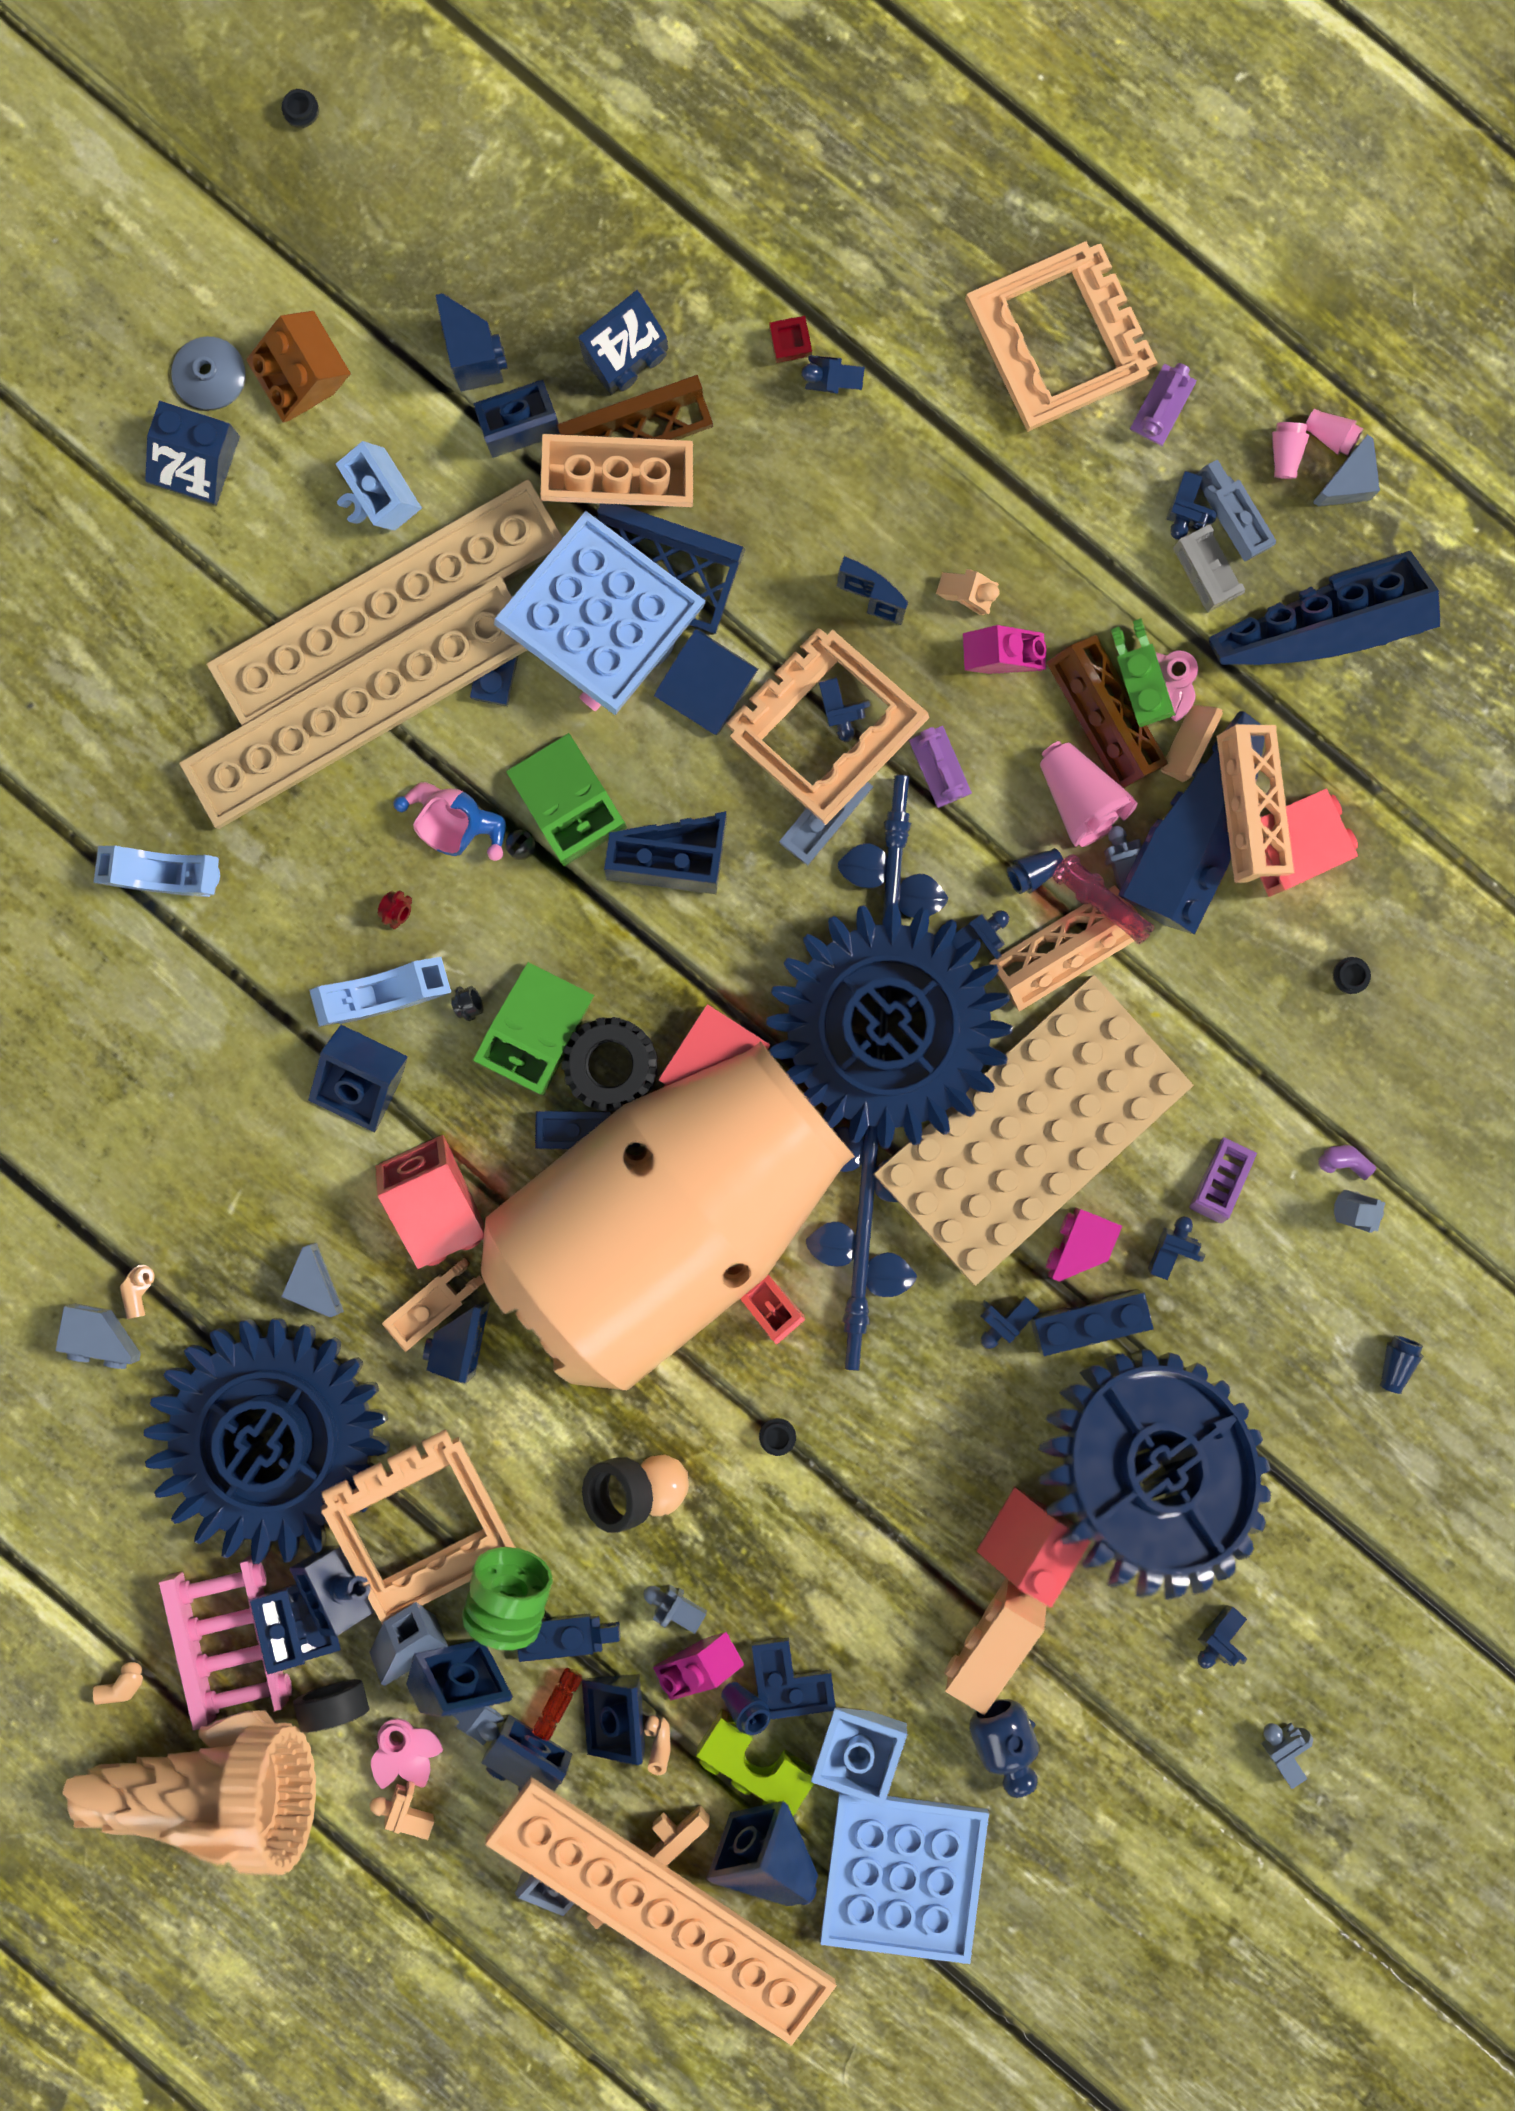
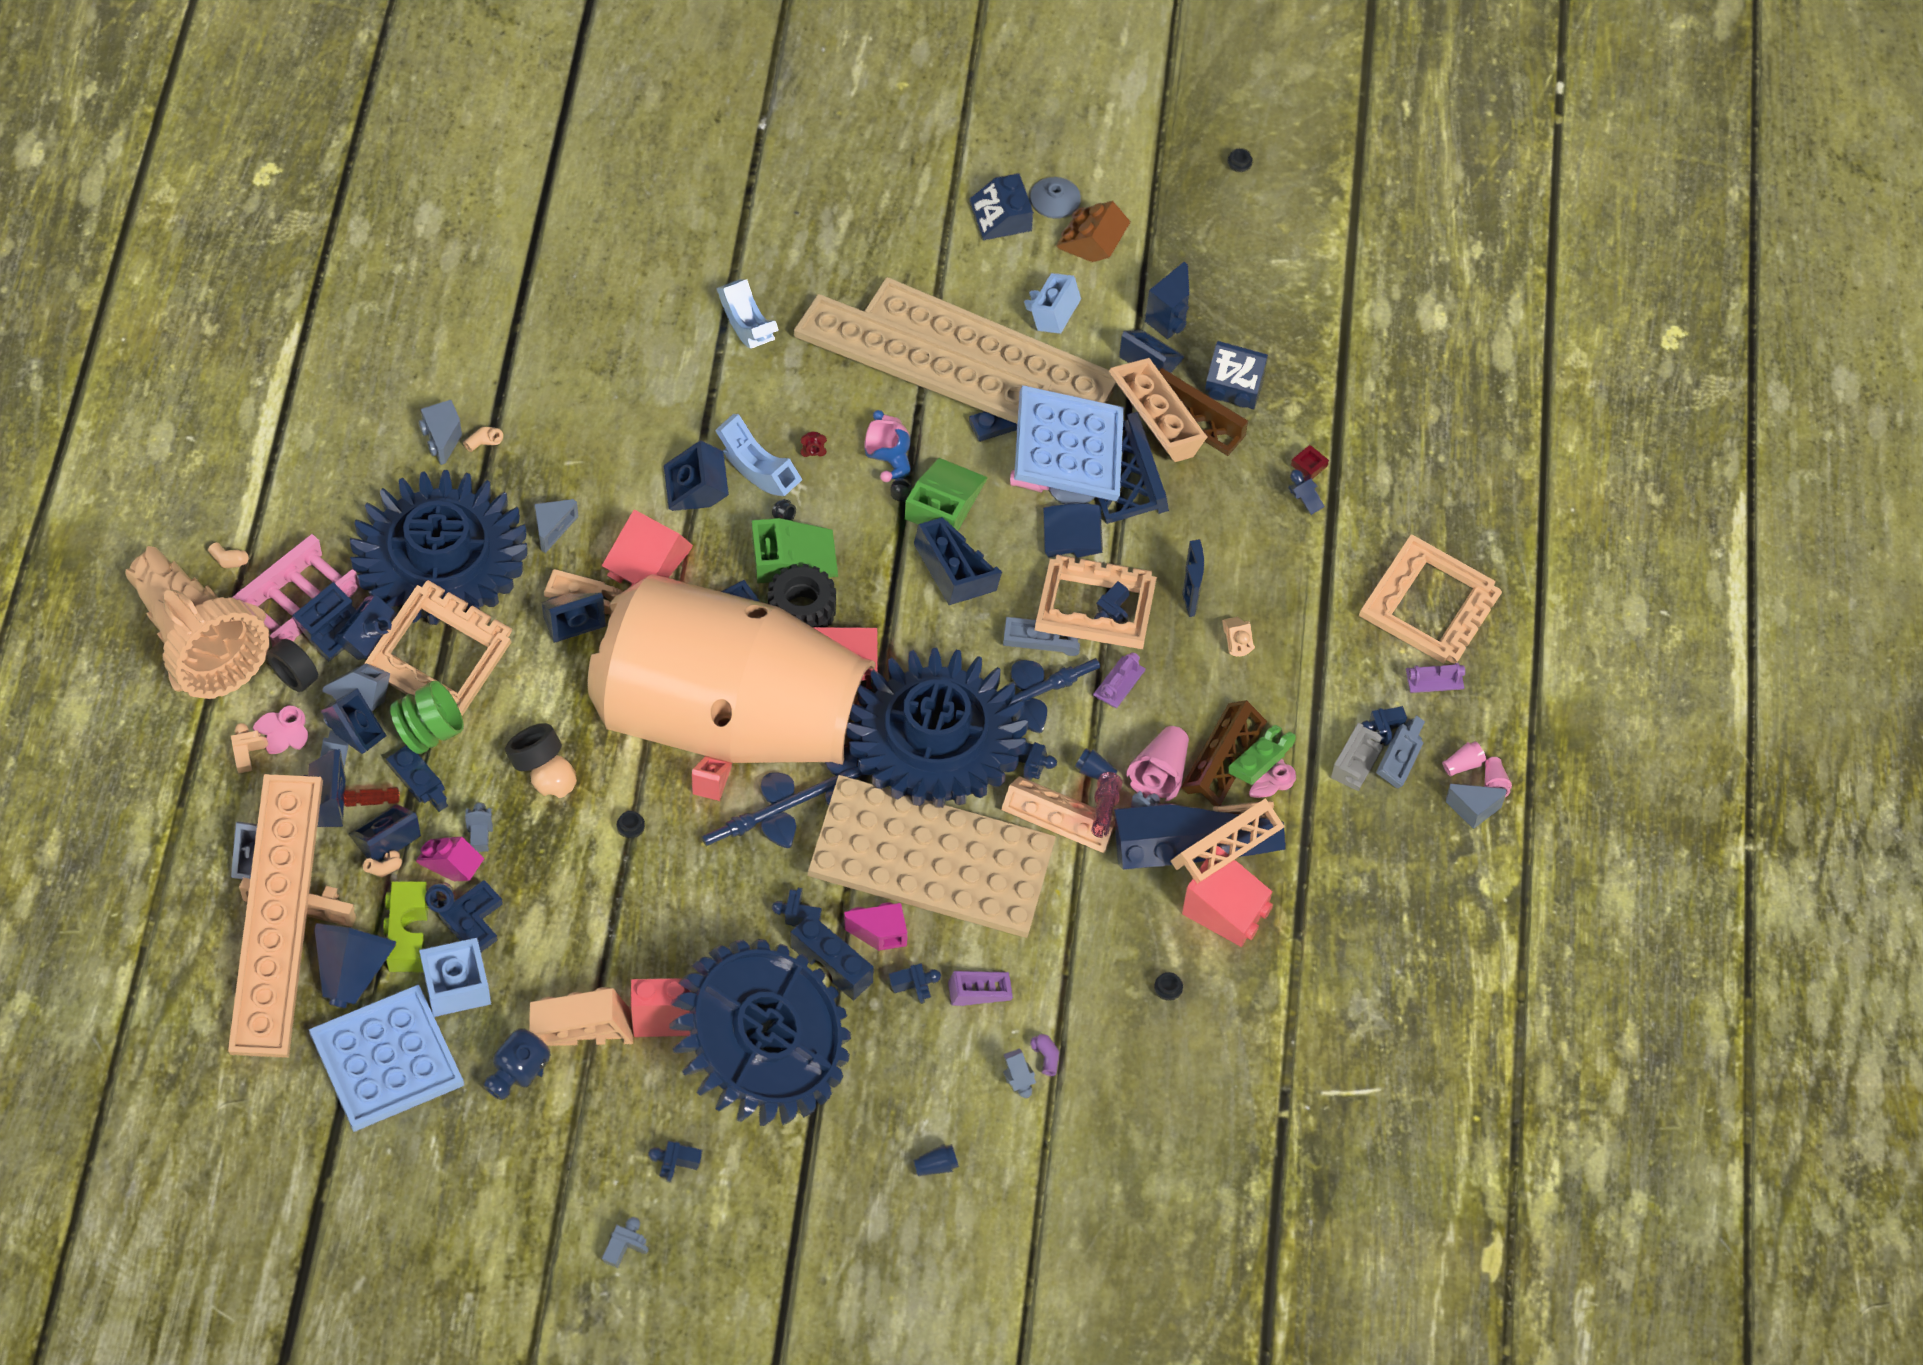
camera: 50 degrees right, 30 degrees down
dark pink slope [963,625,1047,674] -> none
dark blue wedge [1208,550,1440,665] -> none

